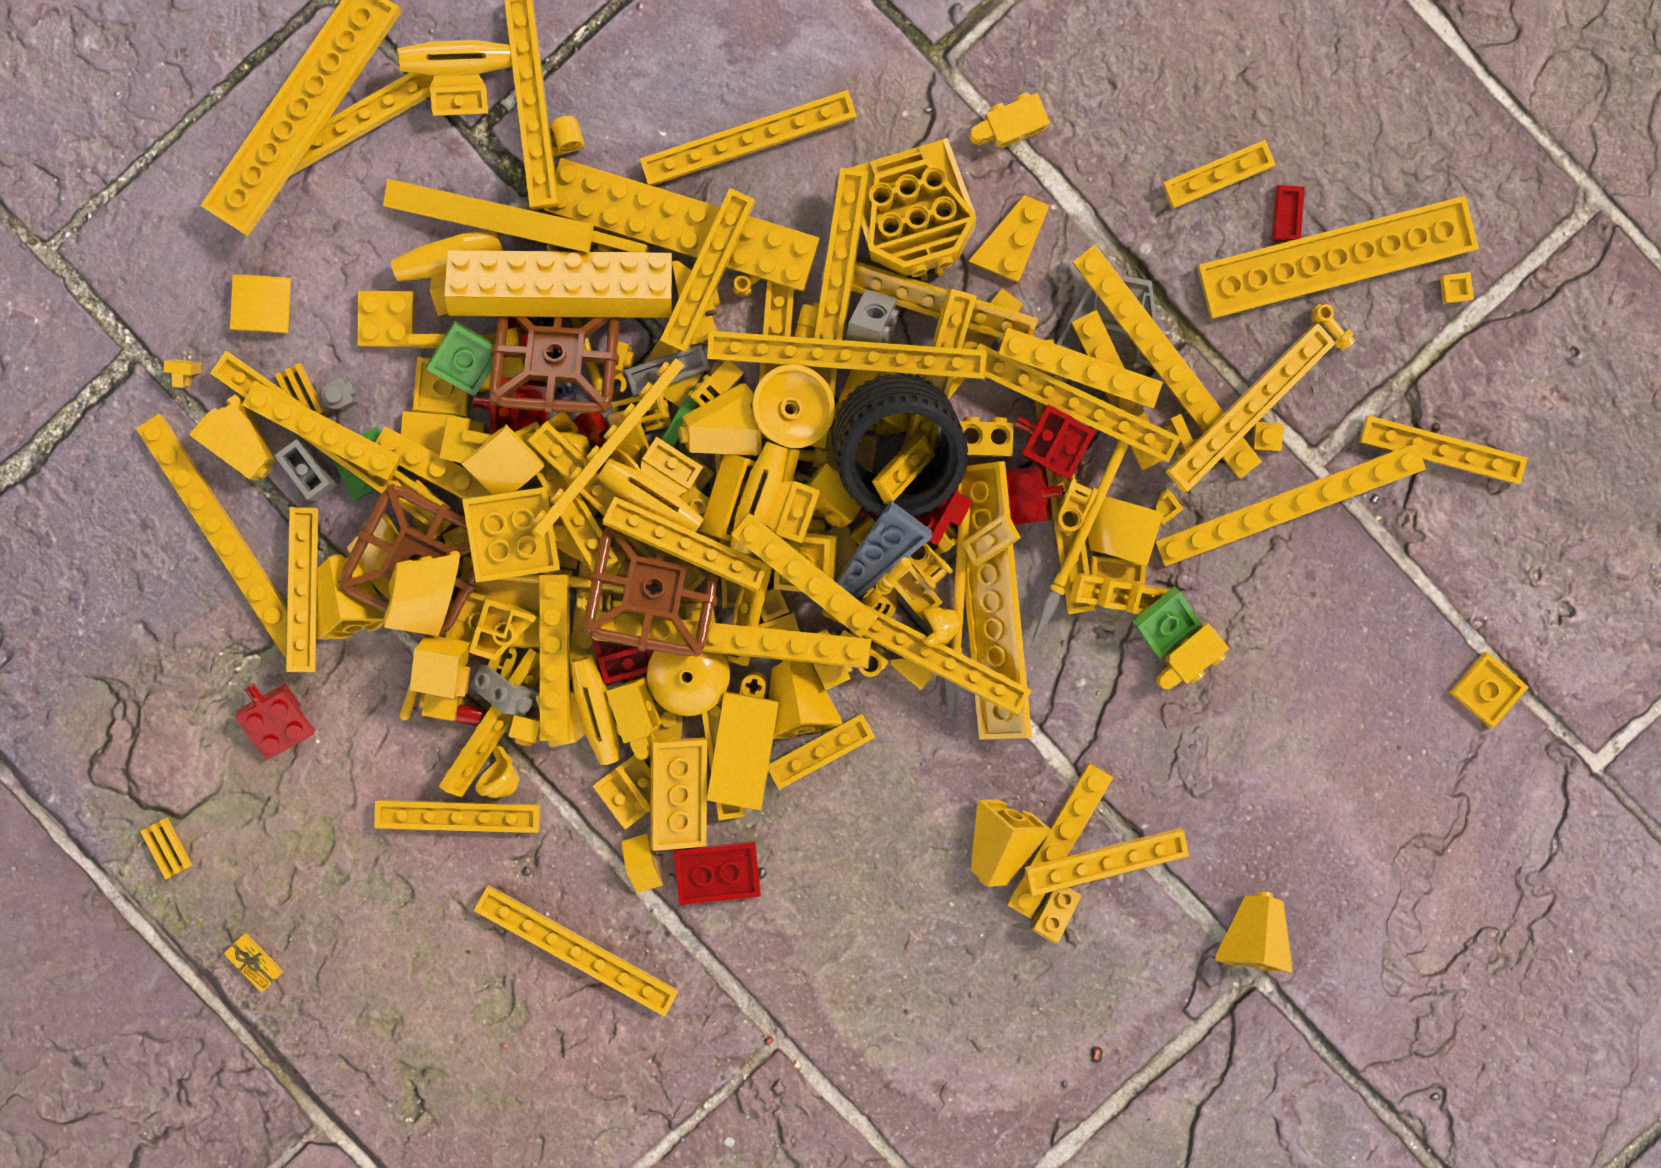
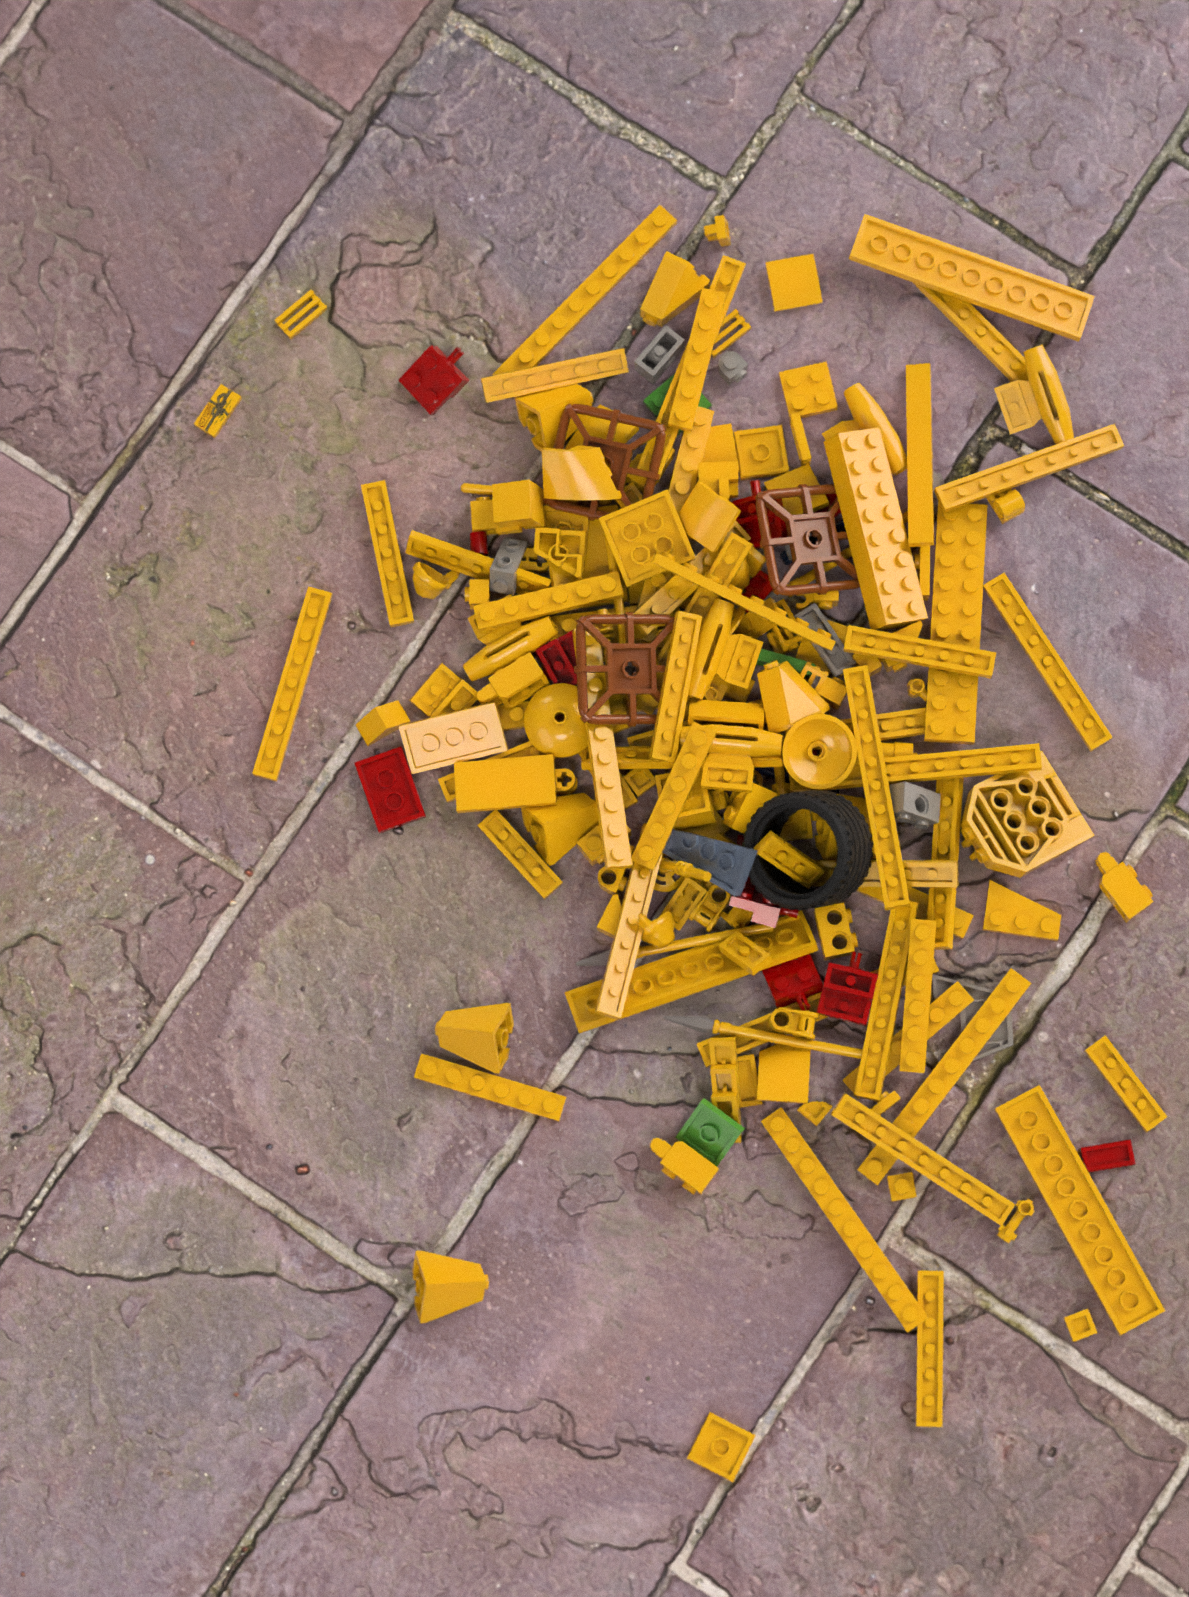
camera: 80 degrees right, 10 degrees down
bright green plate [426,320,495,396] -> none
yellow plate [1024,828,1189,896] -> none
yellow plate [1030,887,1082,944] -> none

